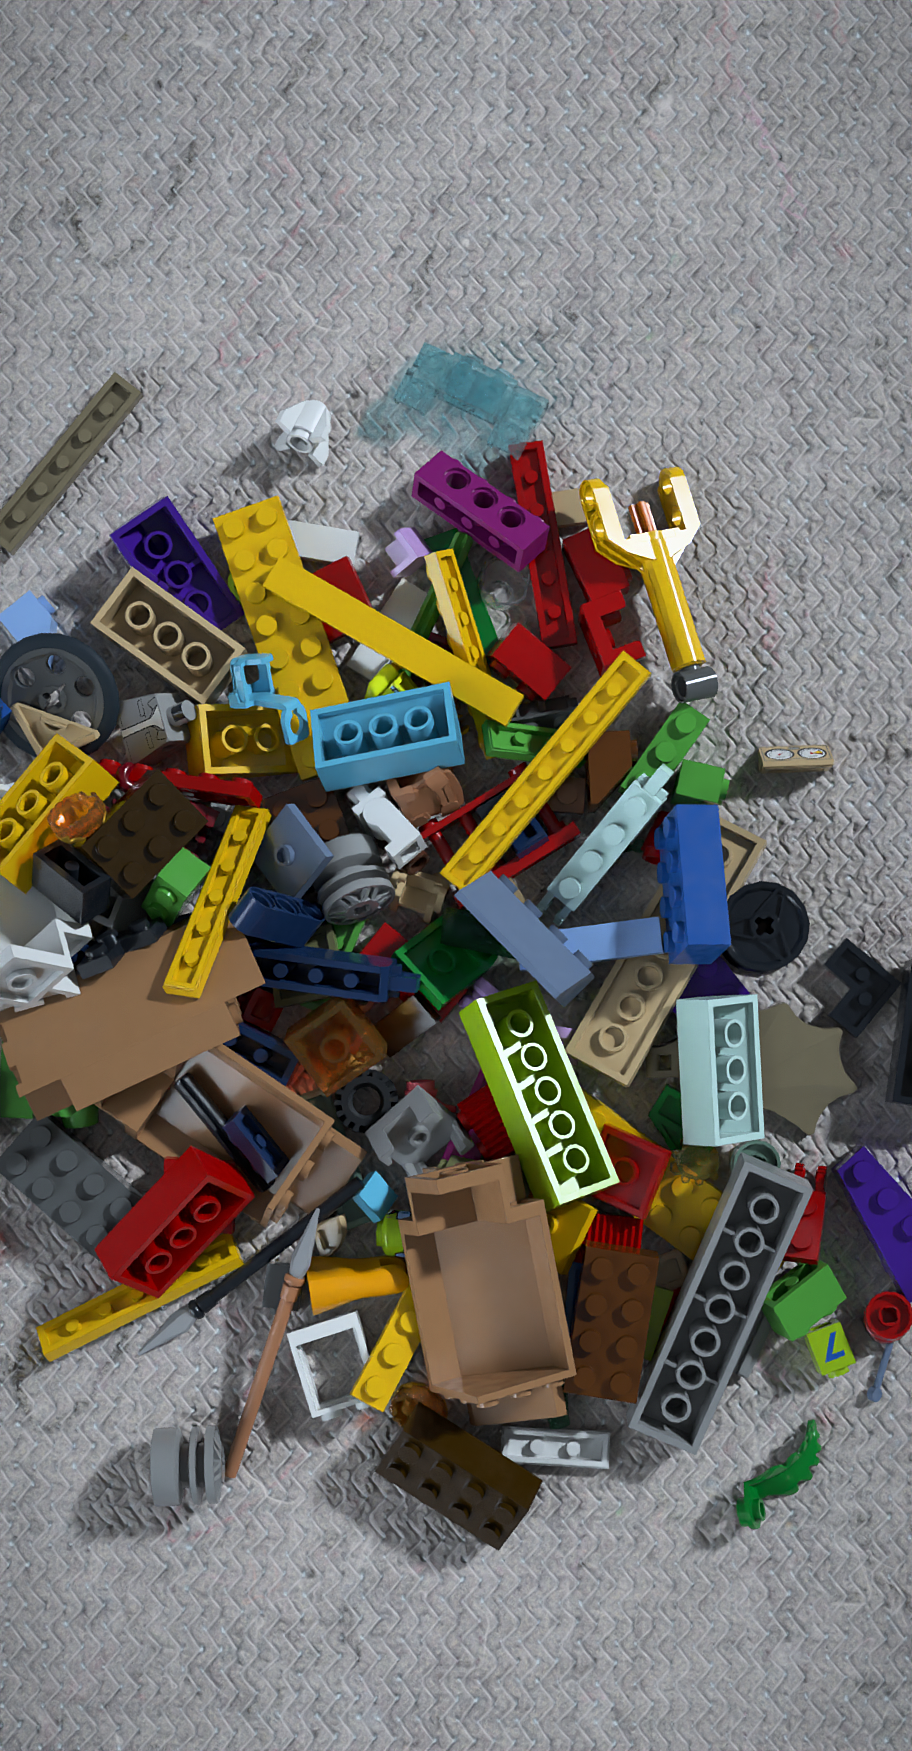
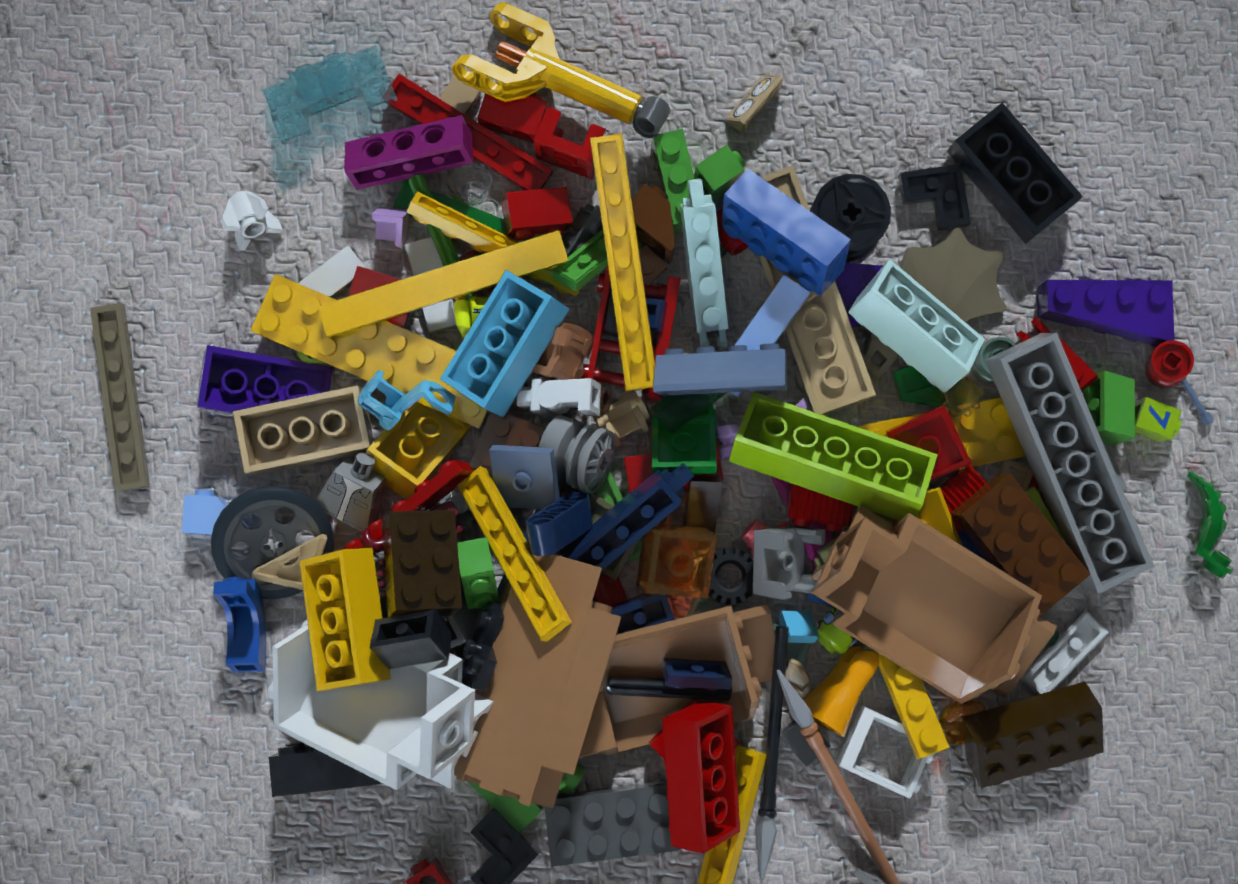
camera: 55 degrees left, 0 degrees up
clear orange hair [47,791,107,844] -> none

